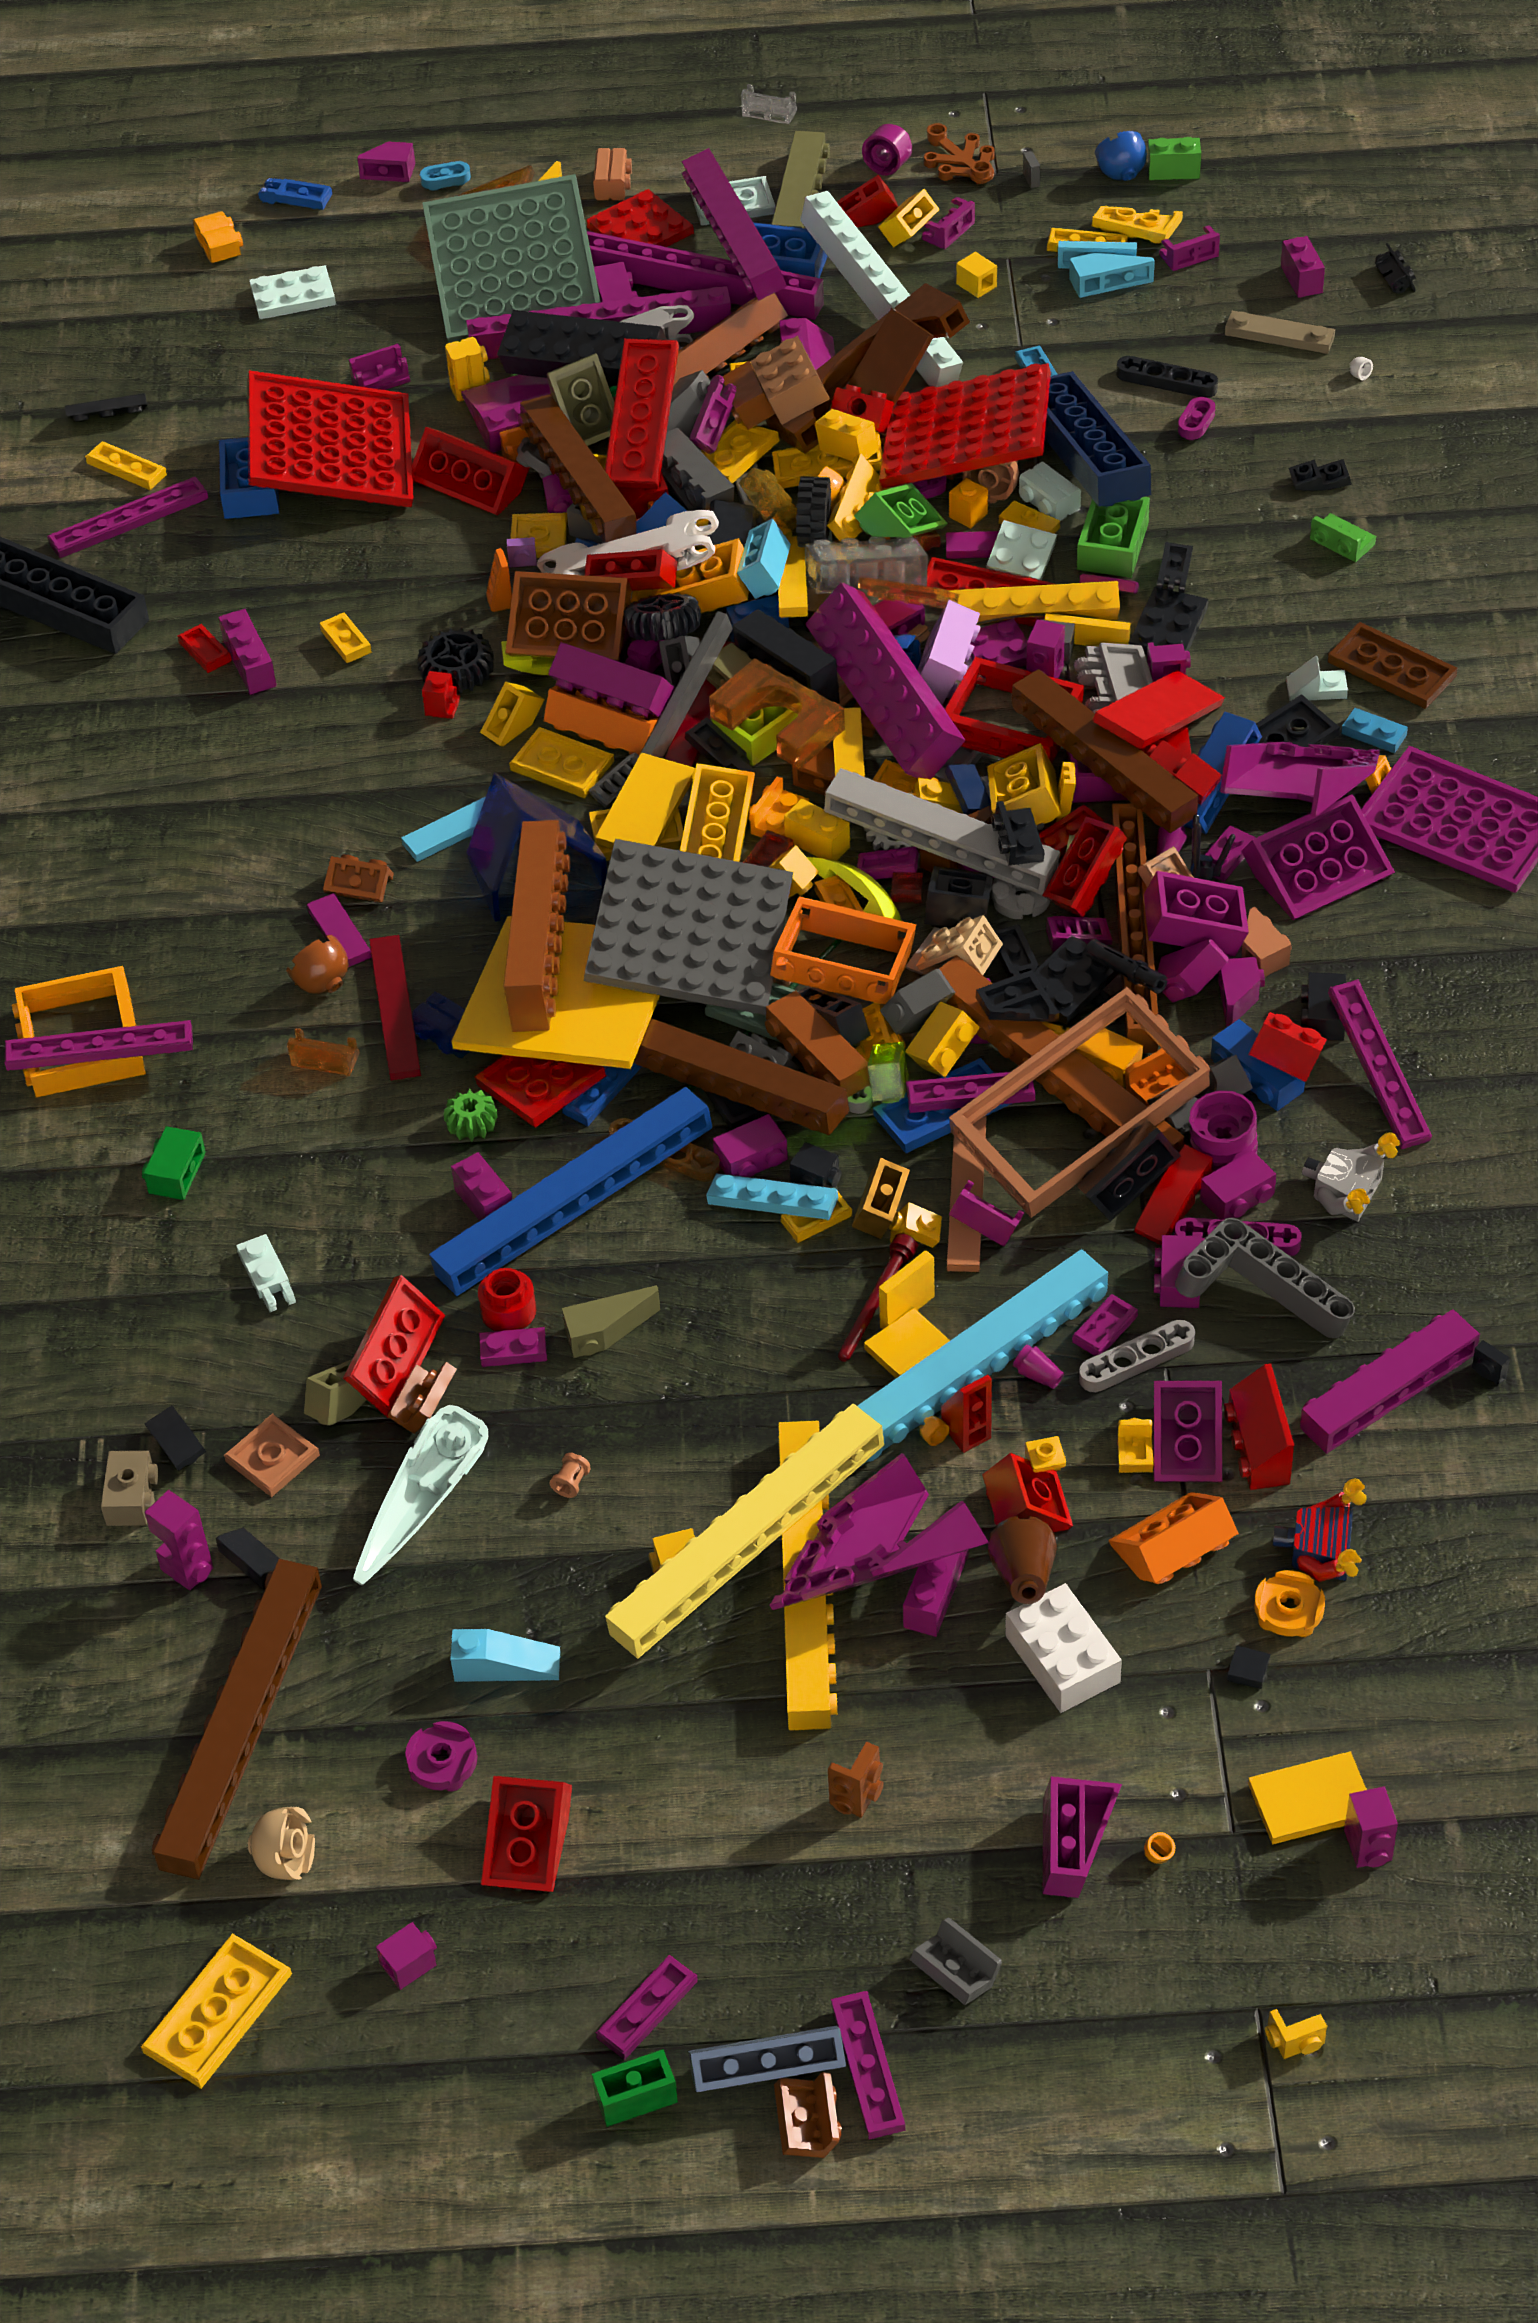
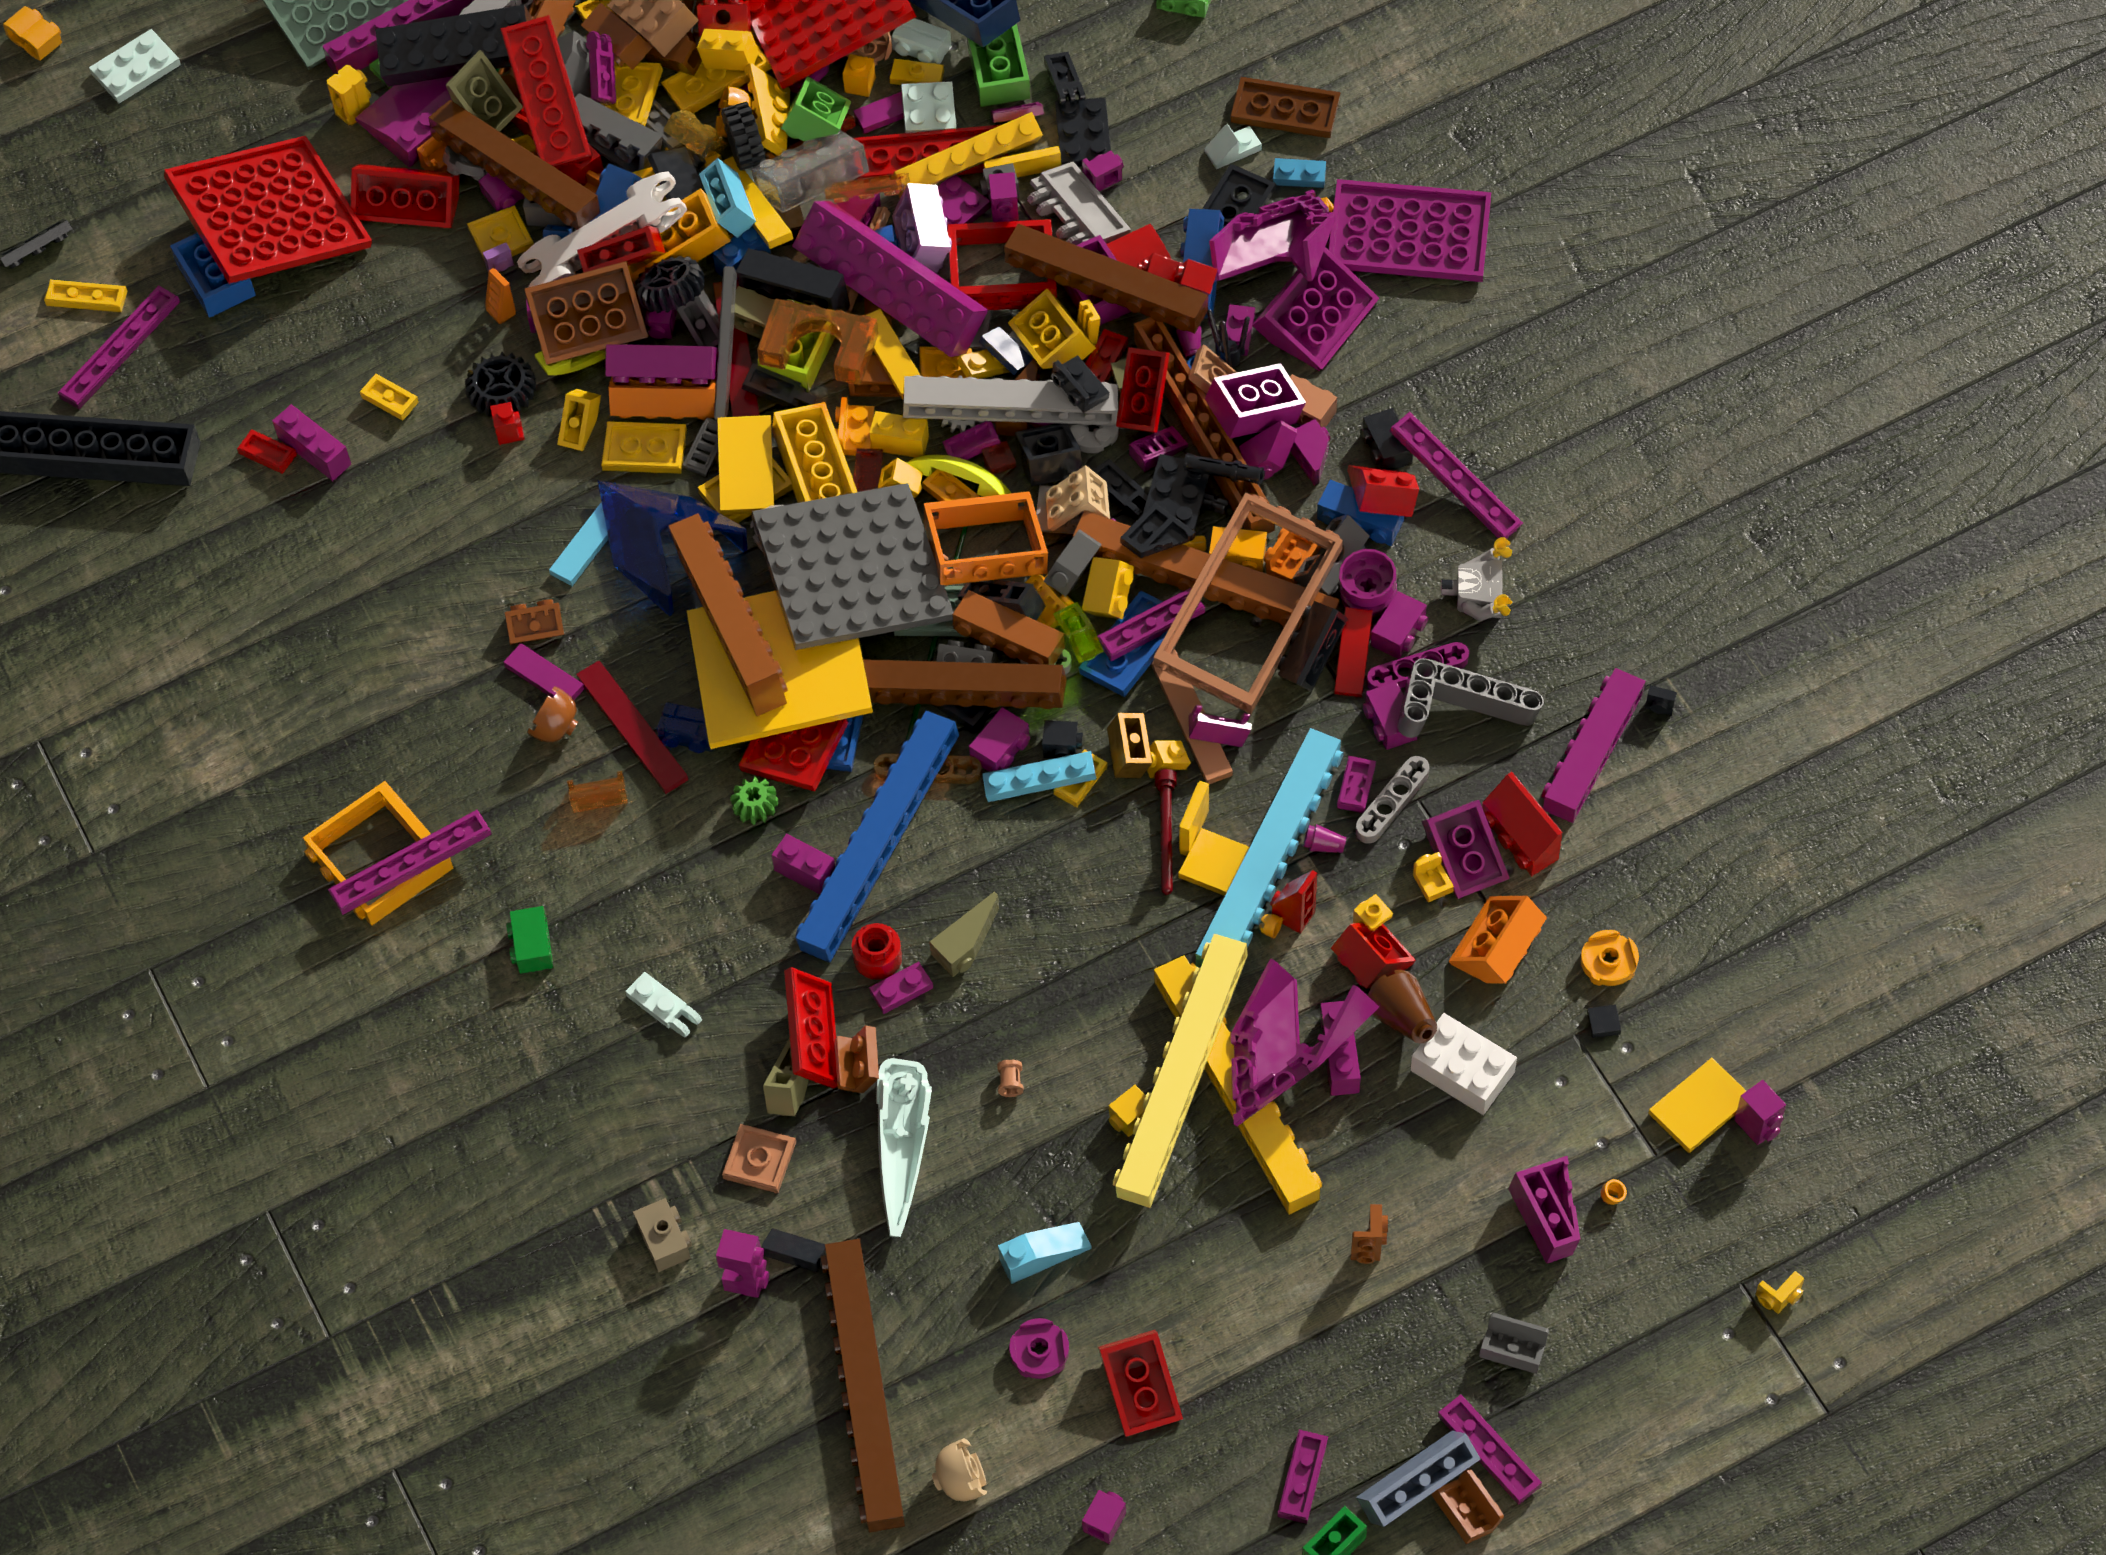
camera: 25 degrees left, 10 degrees up
black slope [144,1405,206,1471] -> none
magenta hinge [348,344,411,390] -> none
red tile [1092,670,1225,749] -> none
torso [1273,1478,1366,1582] -> none

